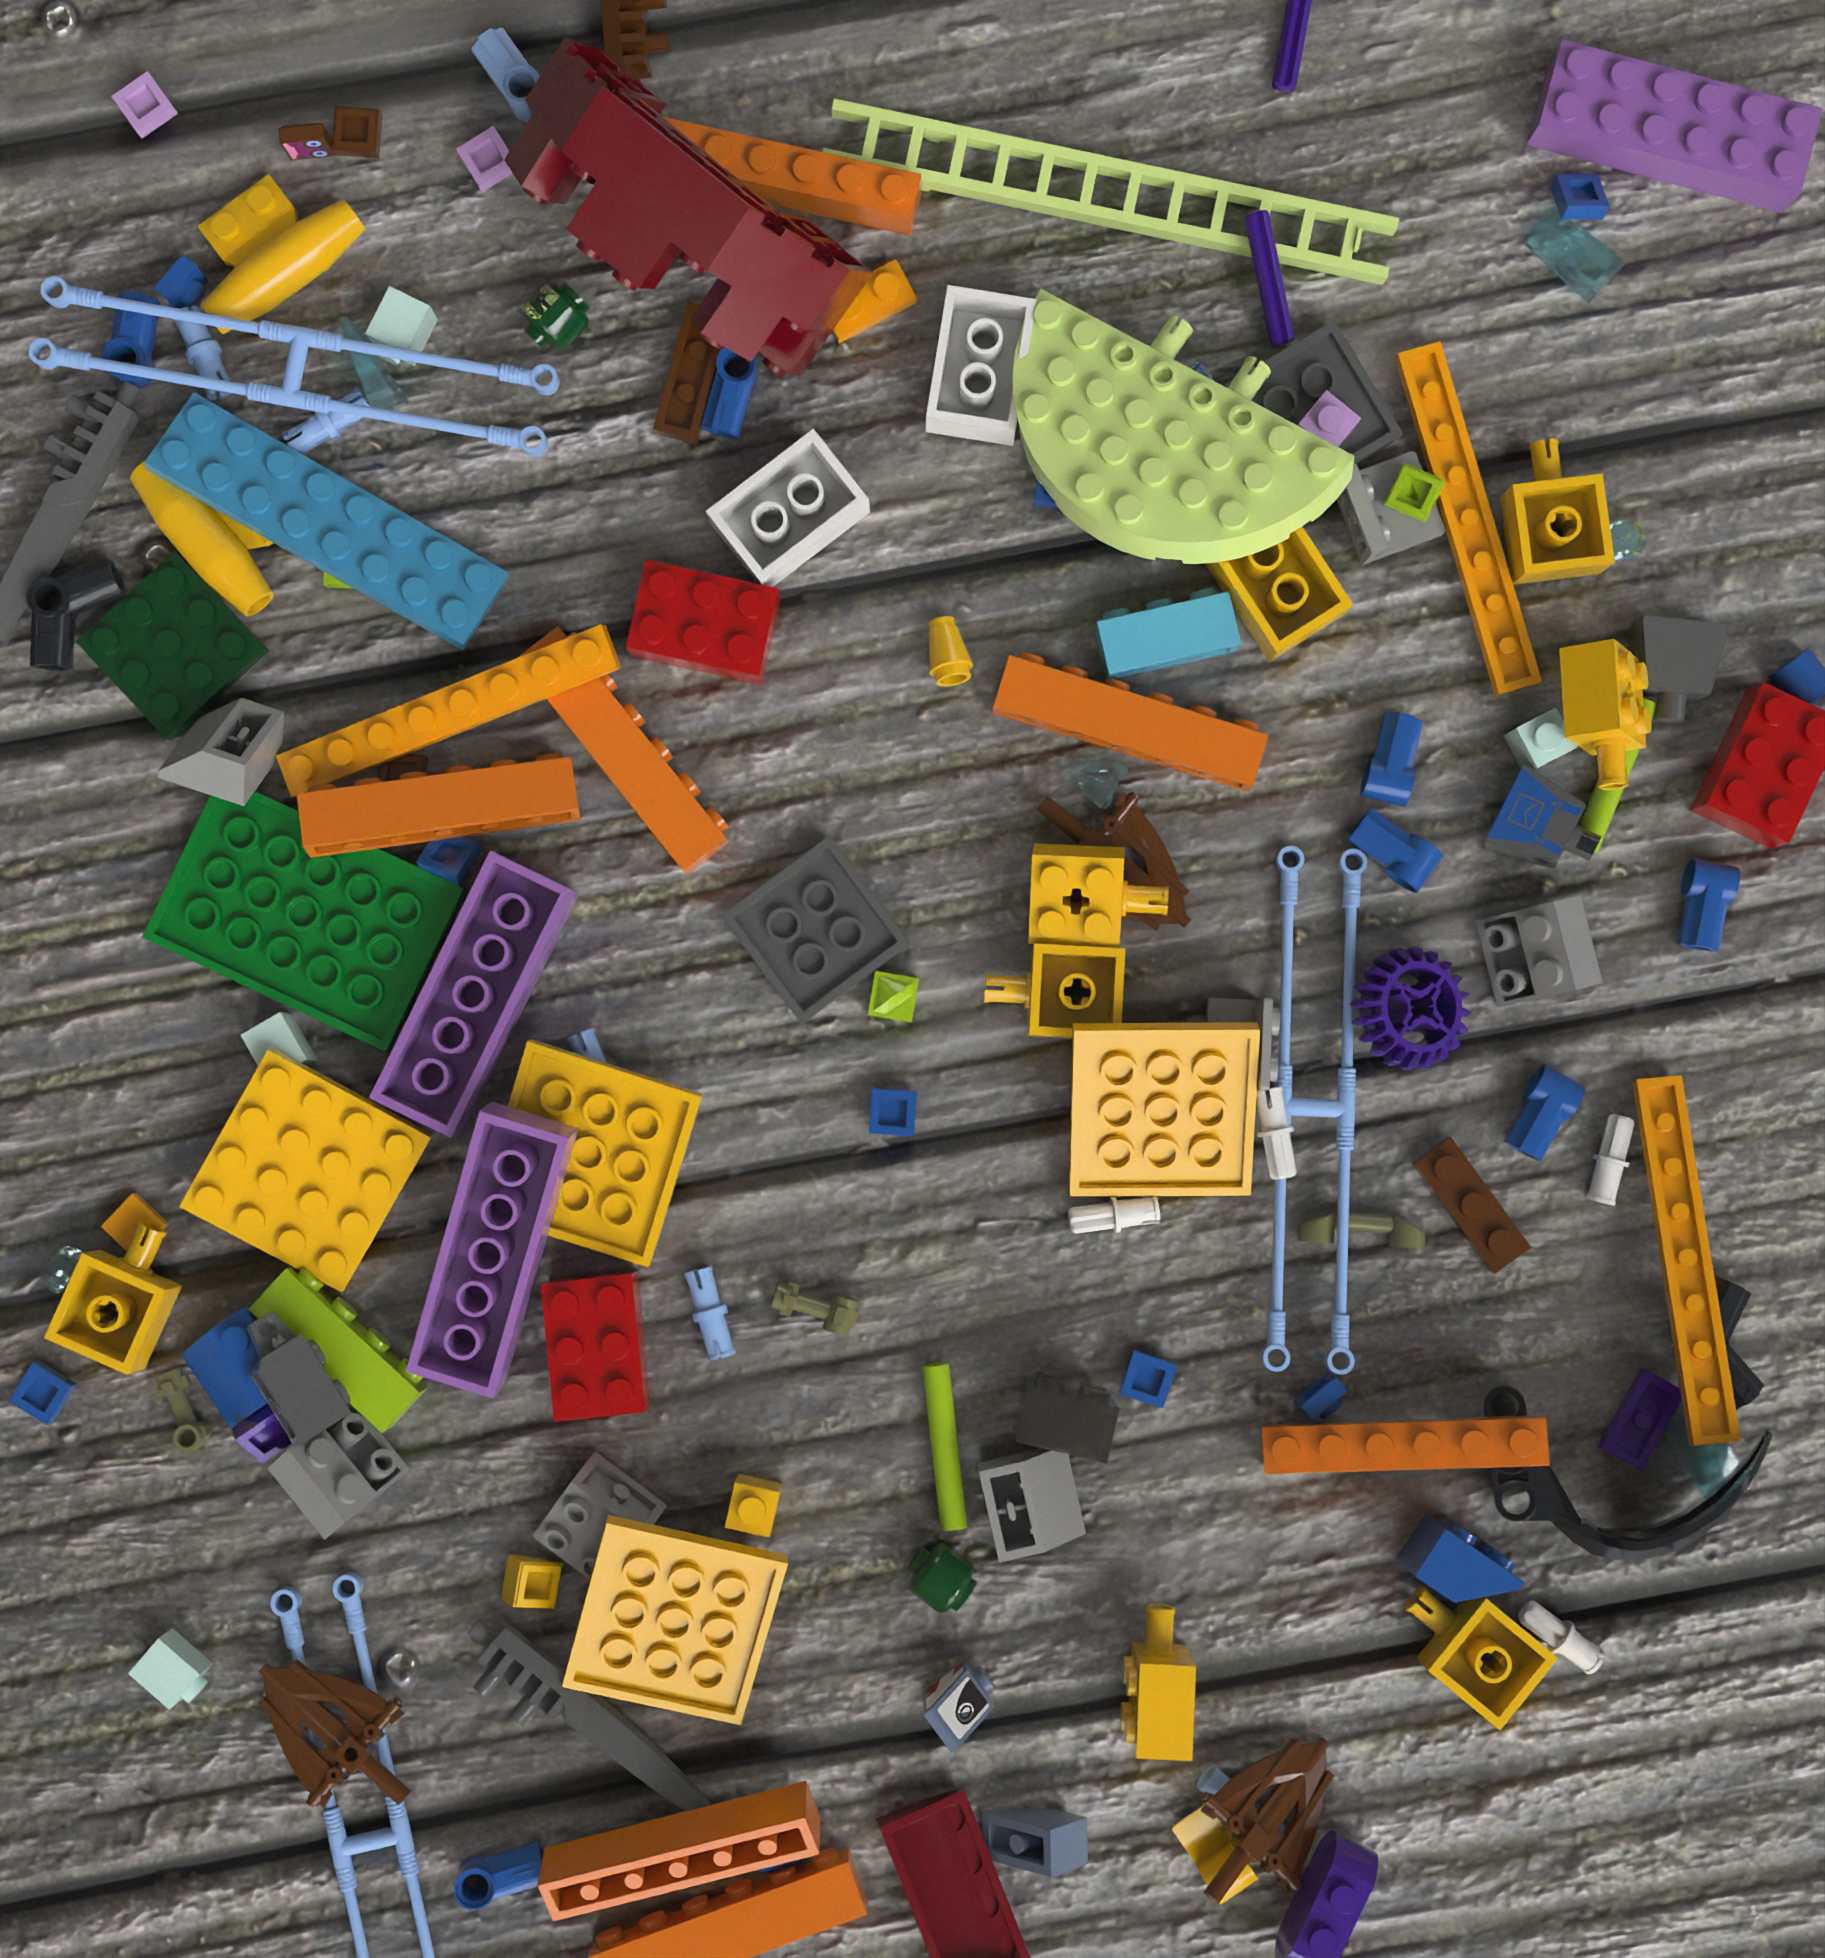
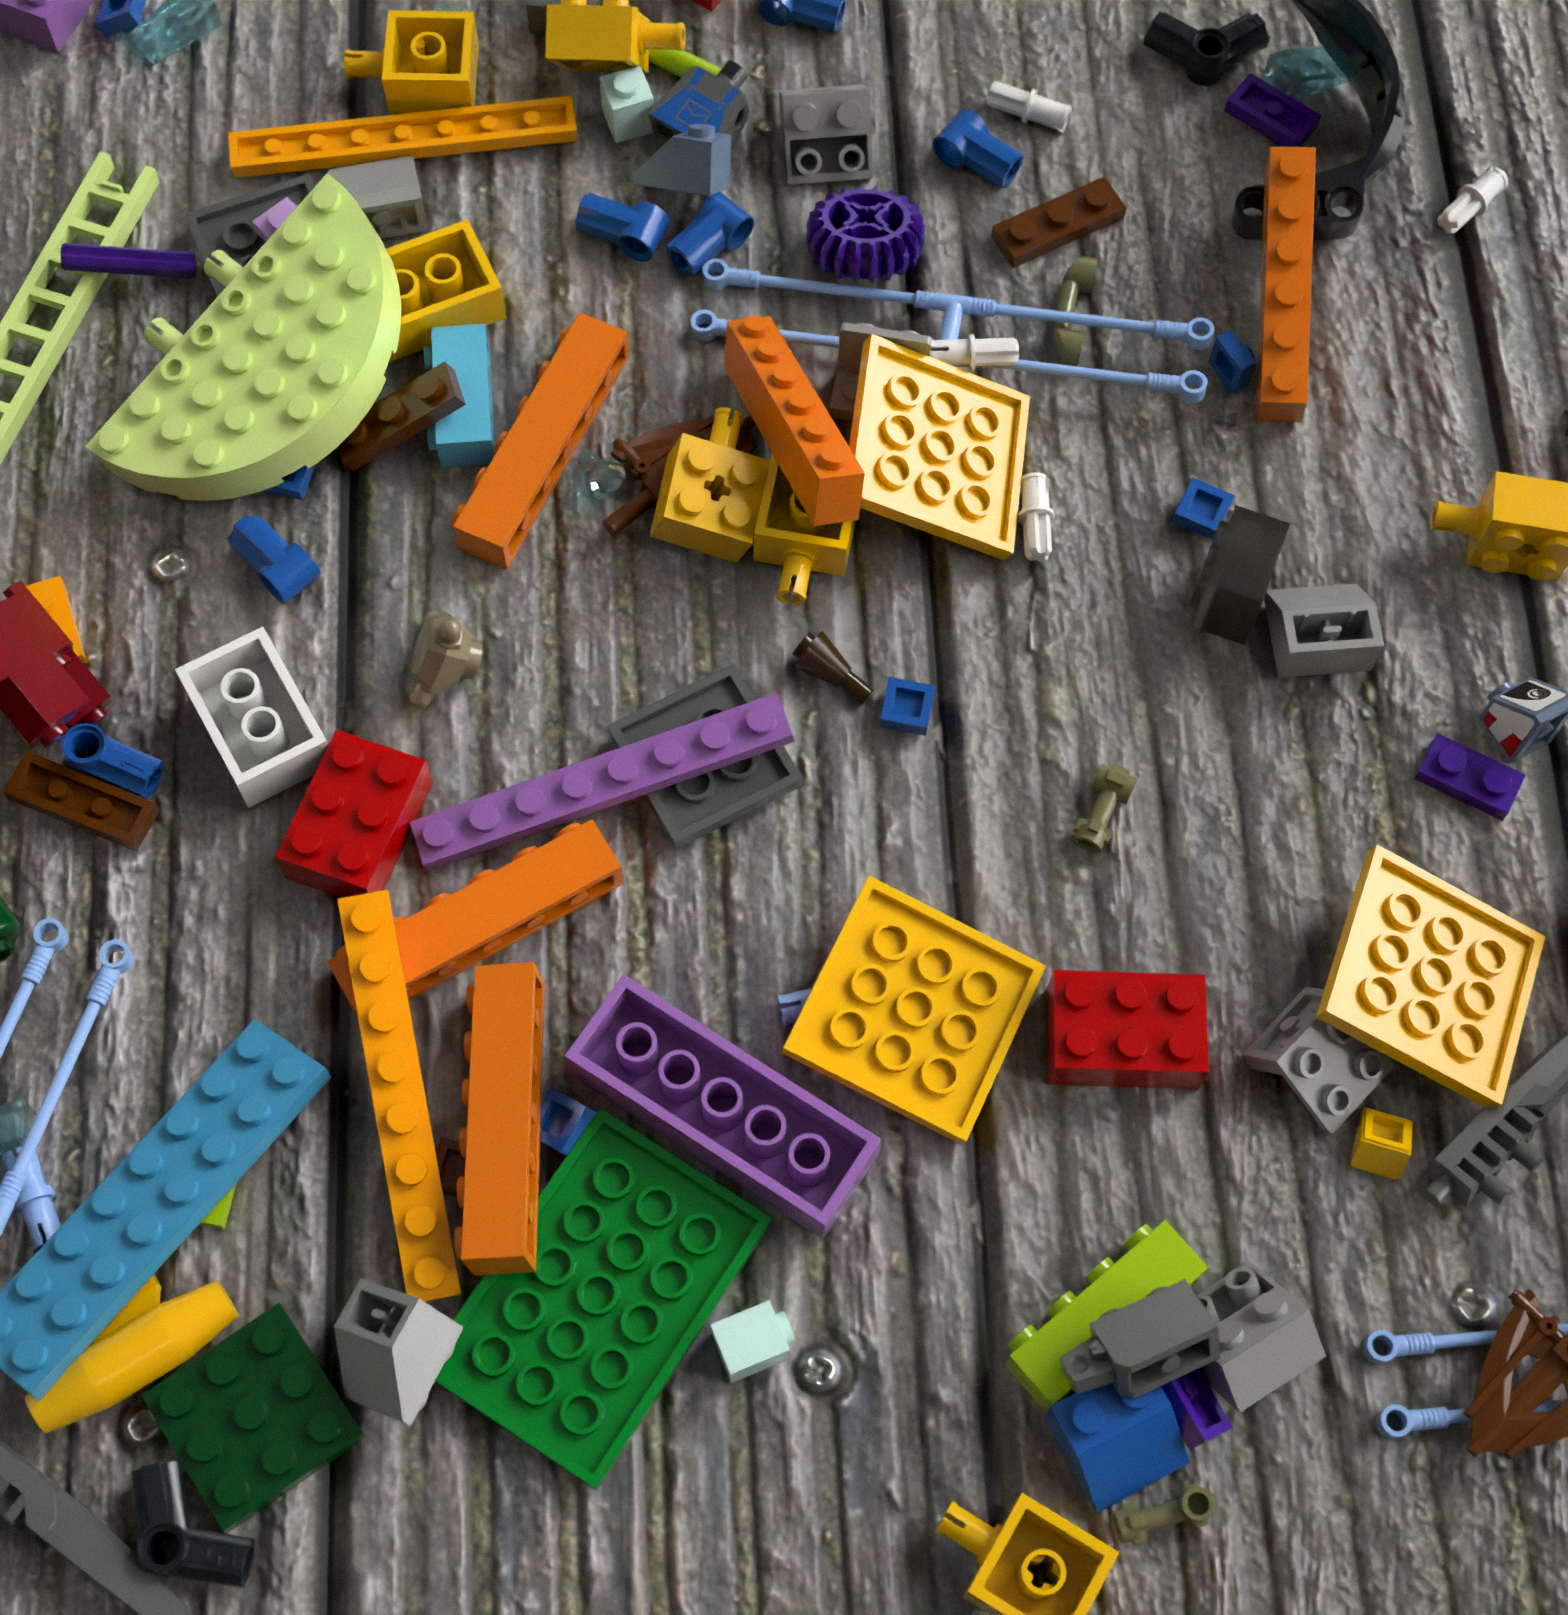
camera: 85 degrees left, 20 degrees down
light orange tile [101,1193,169,1251] -> none
light aqua brick [128,1628,213,1710] -> none
yellow plate [179,1047,433,1293] -> none
medium lavender brick [406,1101,579,1399] -> none
light blue pin [684,1265,736,1361] -> none
yellow brick [725,1474,783,1538] -> none
lime tile [868,971,920,1023] -> none
dark green head [907,1543,977,1613] -> none
lime piece [922,1362,967,1531] -> none
white brick [926,285,1037,446] -> none
yellow cone [928,616,973,687] -> none
lime tile [1384,462,1445,524] -> none
blue slope [1397,1513,1524,1603] -> none
yellow brick [1405,1586,1558,1730] -> none
light orange plate [1632,1075,1741,1447] -> none
none -> blue piece [227,514,321,604]
none -> reddish brown plate [338,361,466,471]
none -> dark tan rock [410,610,482,708]
none -> medium lavender plate [410,693,795,871]
none -> sand blue slope [632,124,731,196]
none -> orange brick [723,315,865,526]
none -> dark brown cone [793,631,874,704]
none -> dark purple plate [1414,733,1526,821]

